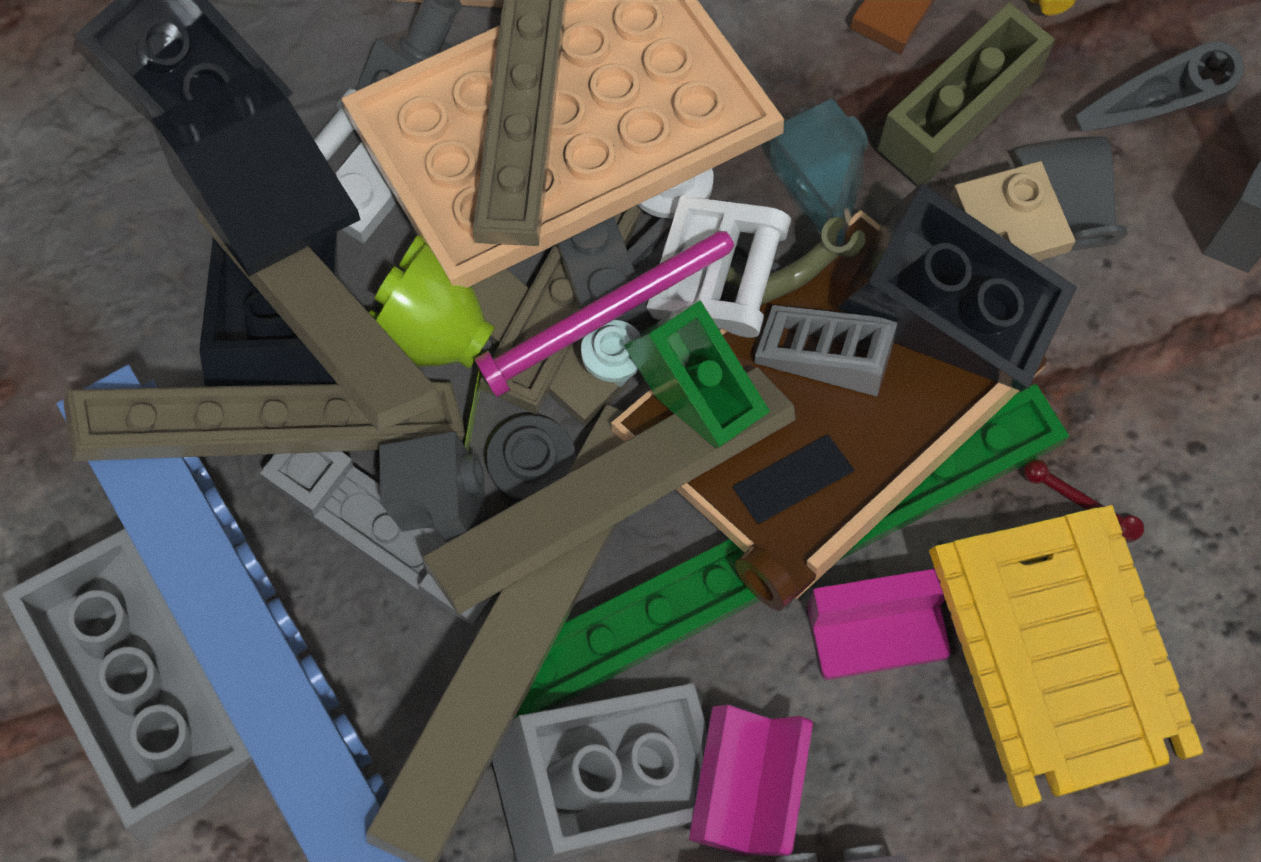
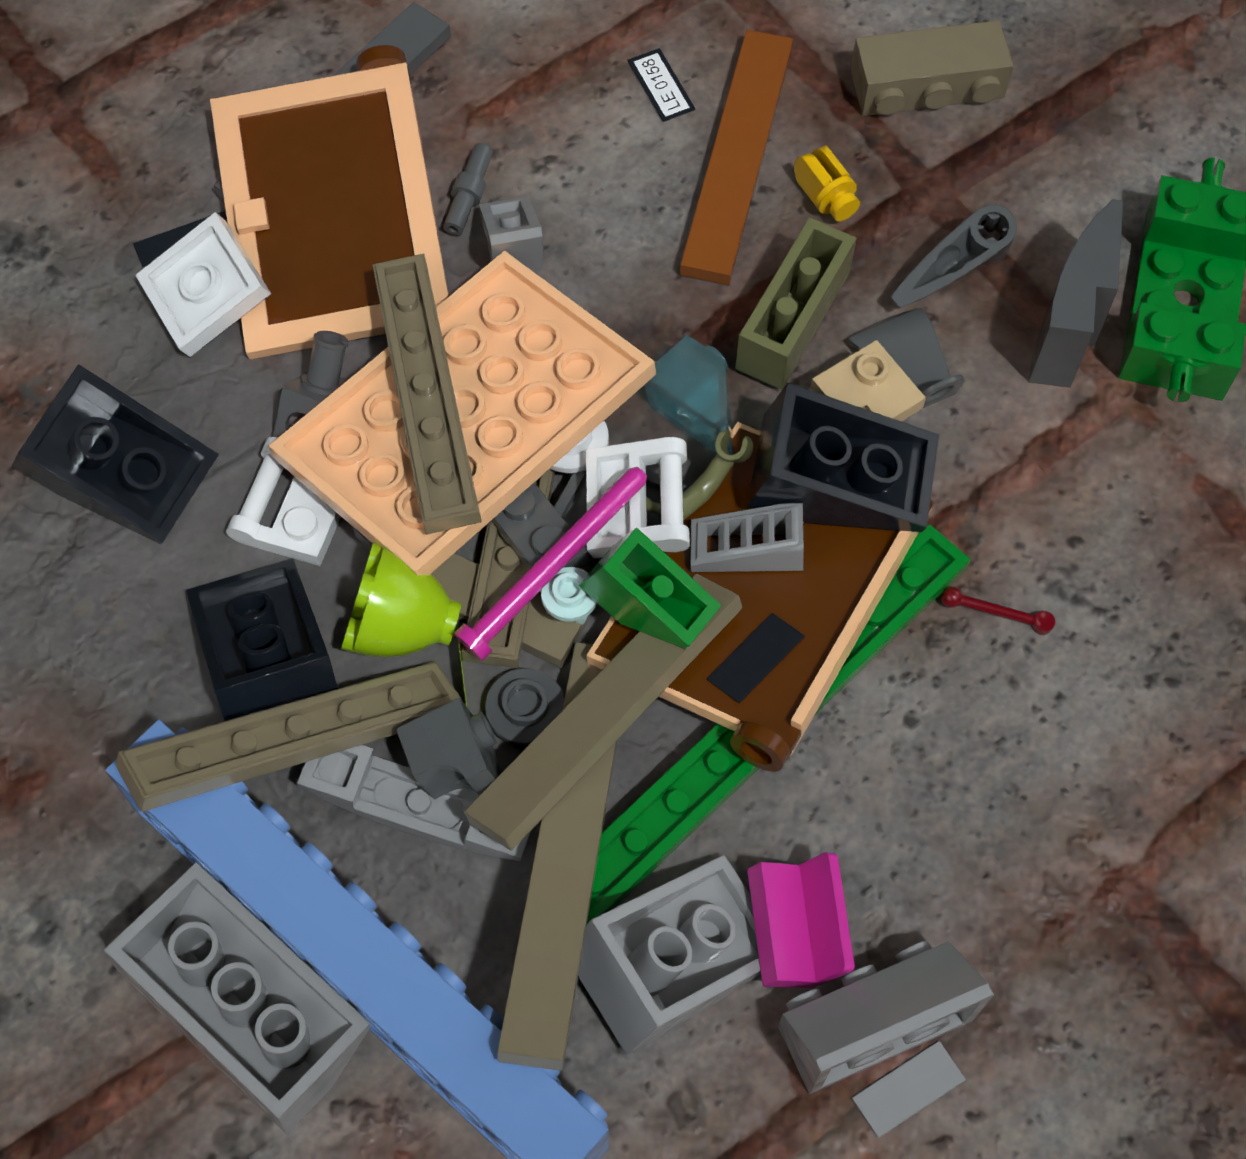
camera: 15 degrees left, 5 degrees down
black slope [150,67,361,276] -> none
dark tan tile [196,207,438,432] -> none
dark pink panel [807,569,951,680] -> none
yellow door [929,505,1203,808] -> none

